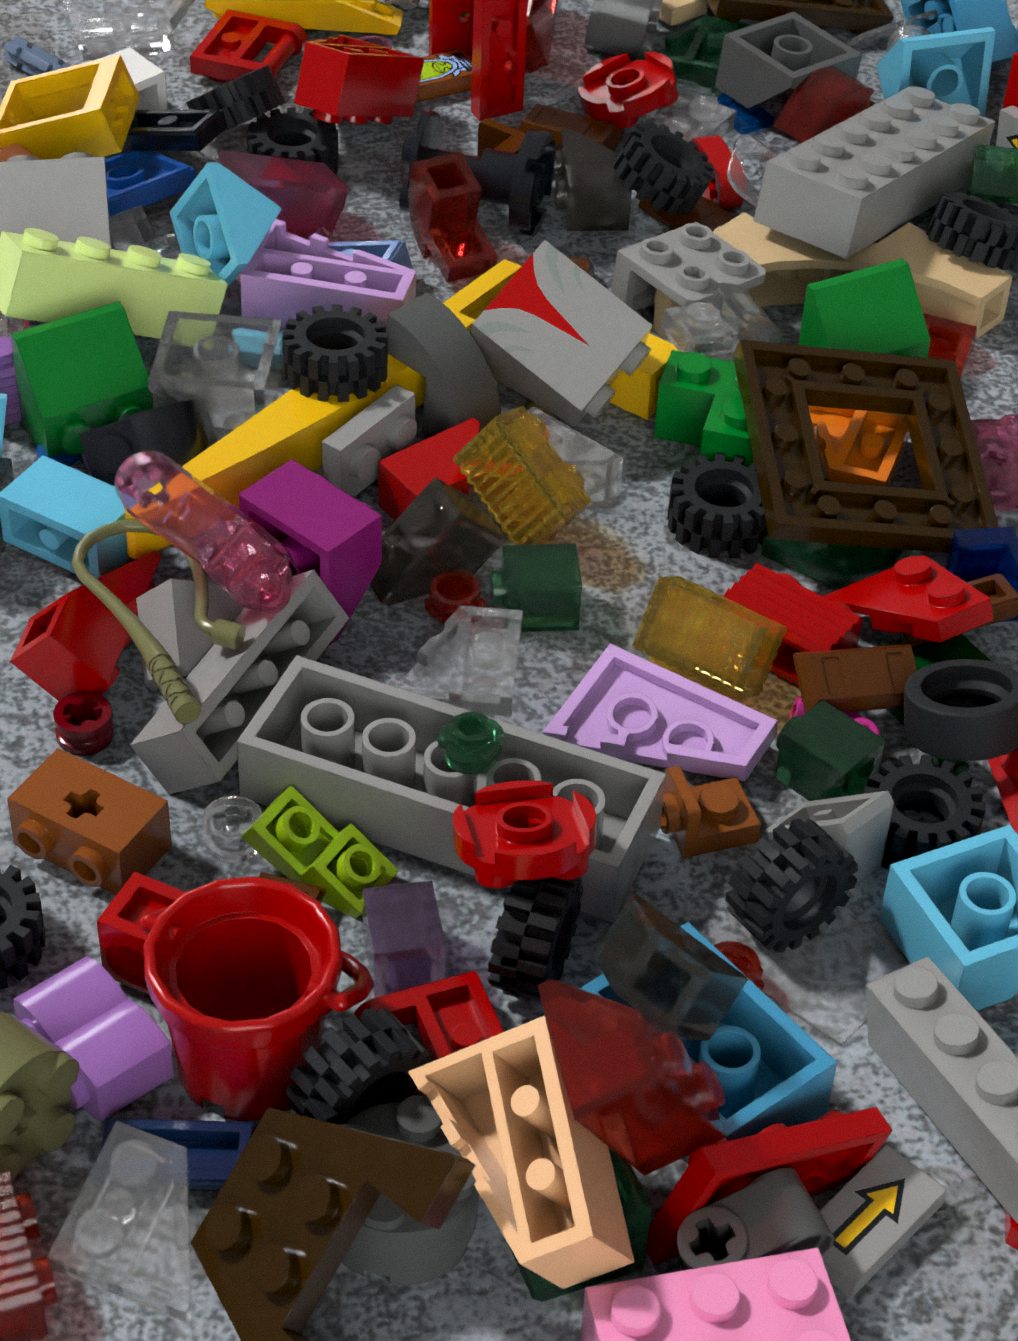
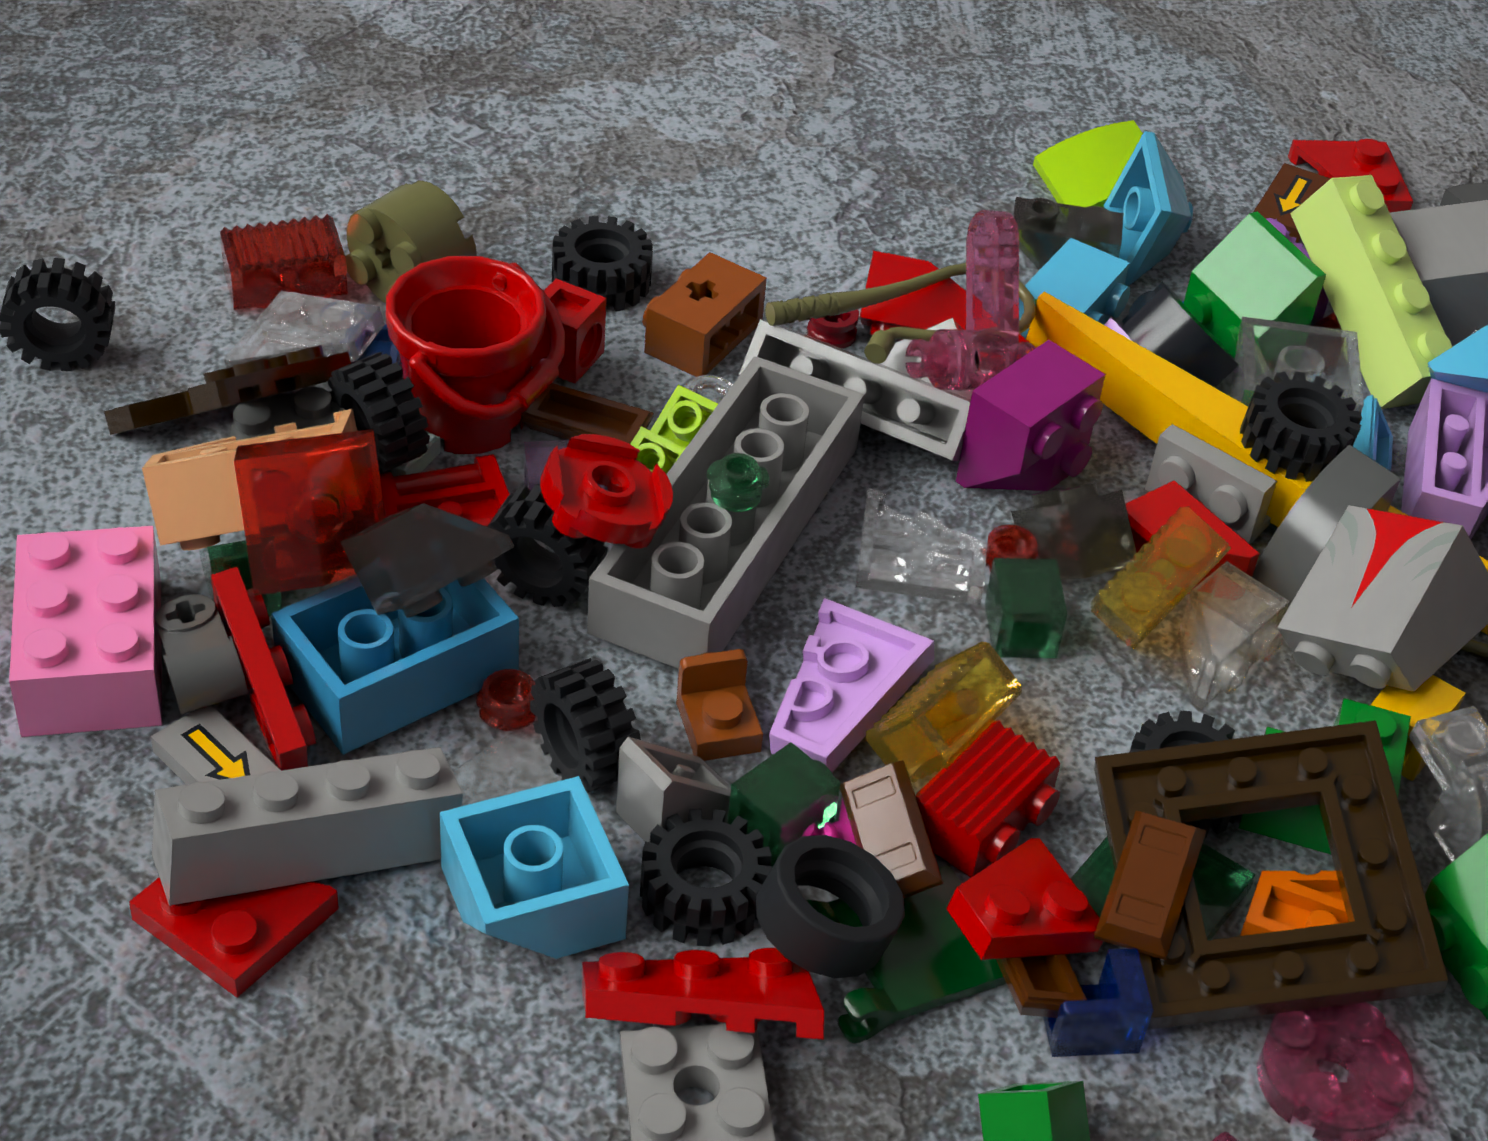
camera: 90 degrees right, 0 degrees up
none -> reddish brown tile [1094,810,1206,960]

